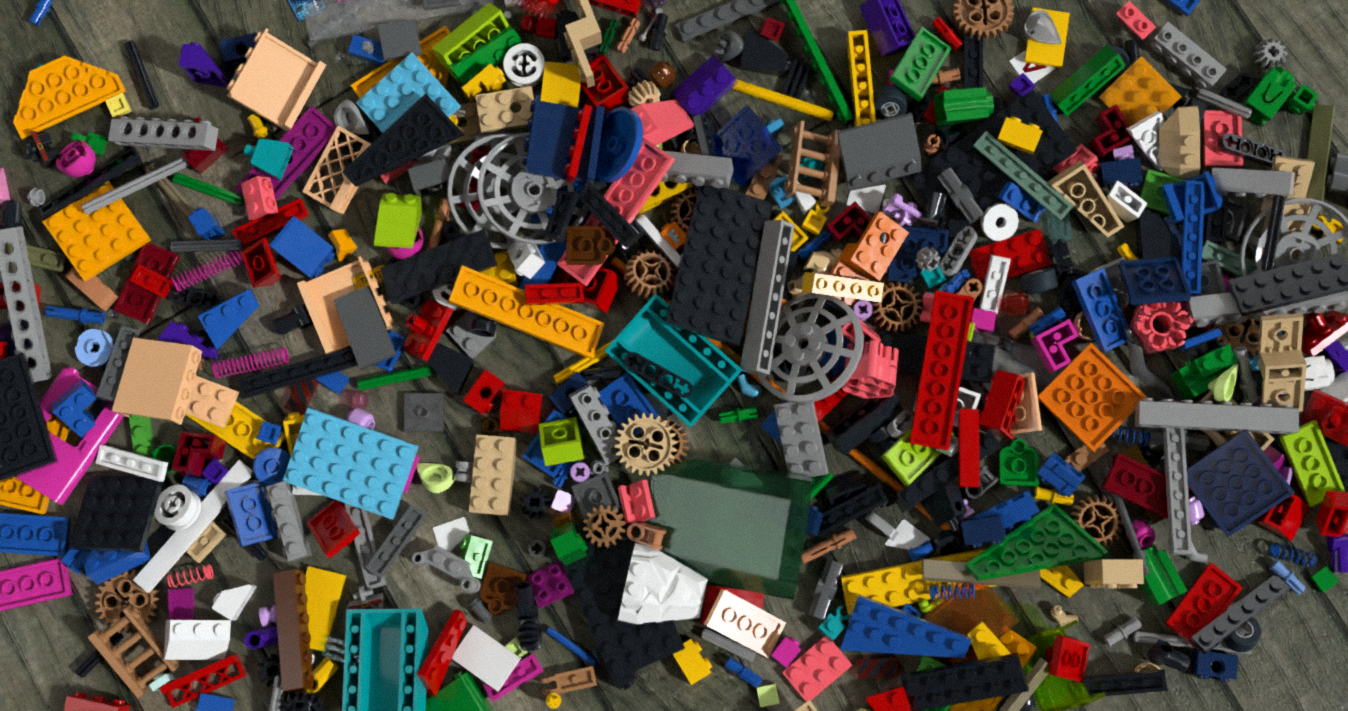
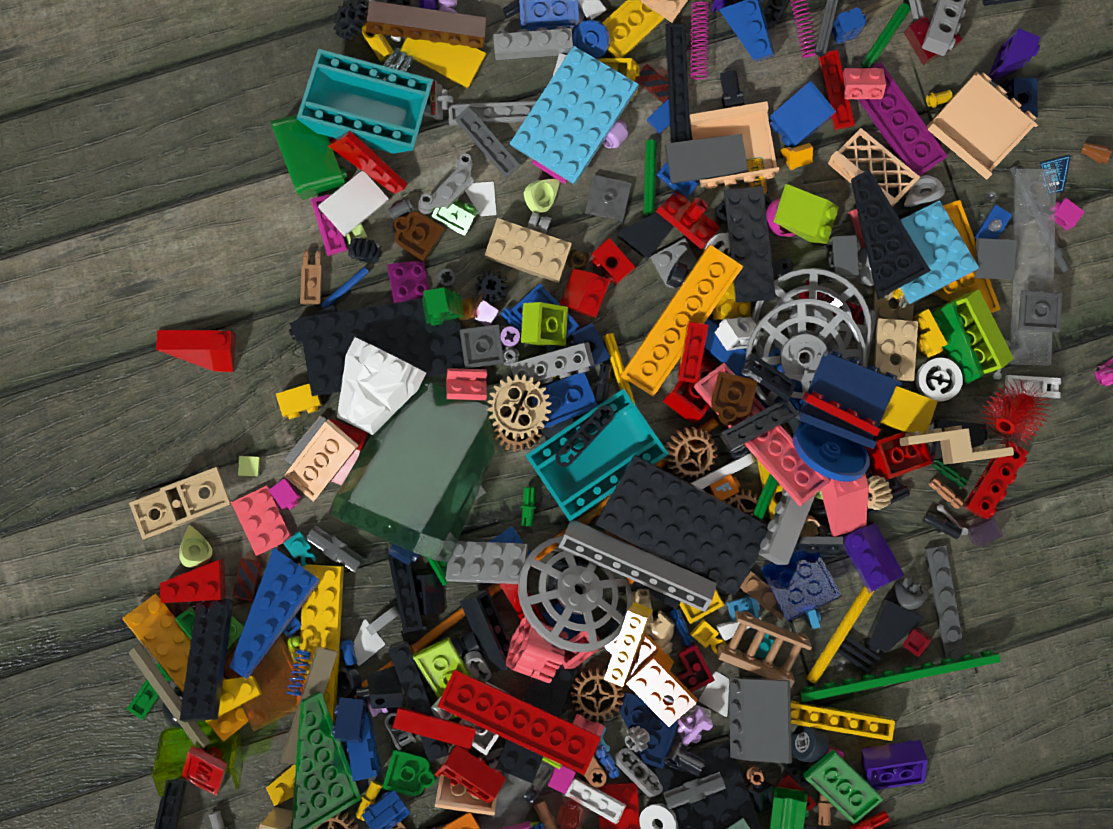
camera: 100 degrees right, 5 degrees up
red slope [241,238,282,288] -> none
teal torso [244,139,294,181] -> none
blue tile [257,421,283,445] -> none
red plate [306,499,361,559] -> none
clear pink piece [349,392,368,409] -> none
nougat pin [426,198,450,251] -> none
black piece [514,581,538,620] -> none
red plate [520,15,557,39] -> none
yellow axle [545,693,561,709] -> none
medium nougat gear [583,505,626,548] -> none
nougat piece [627,522,667,550] -> none
reddish brown head [648,61,677,89] -> none
blue axle [725,657,762,687] -> none
medium azure arm [736,374,762,397] -> none
nougat pin [799,528,857,564] -> none
lavender wheel [852,300,873,321] -> none
teal plate [920,265,946,290] -> none
tan arm [1051,605,1078,625] -> none
none -> green axle [753,474,778,519]

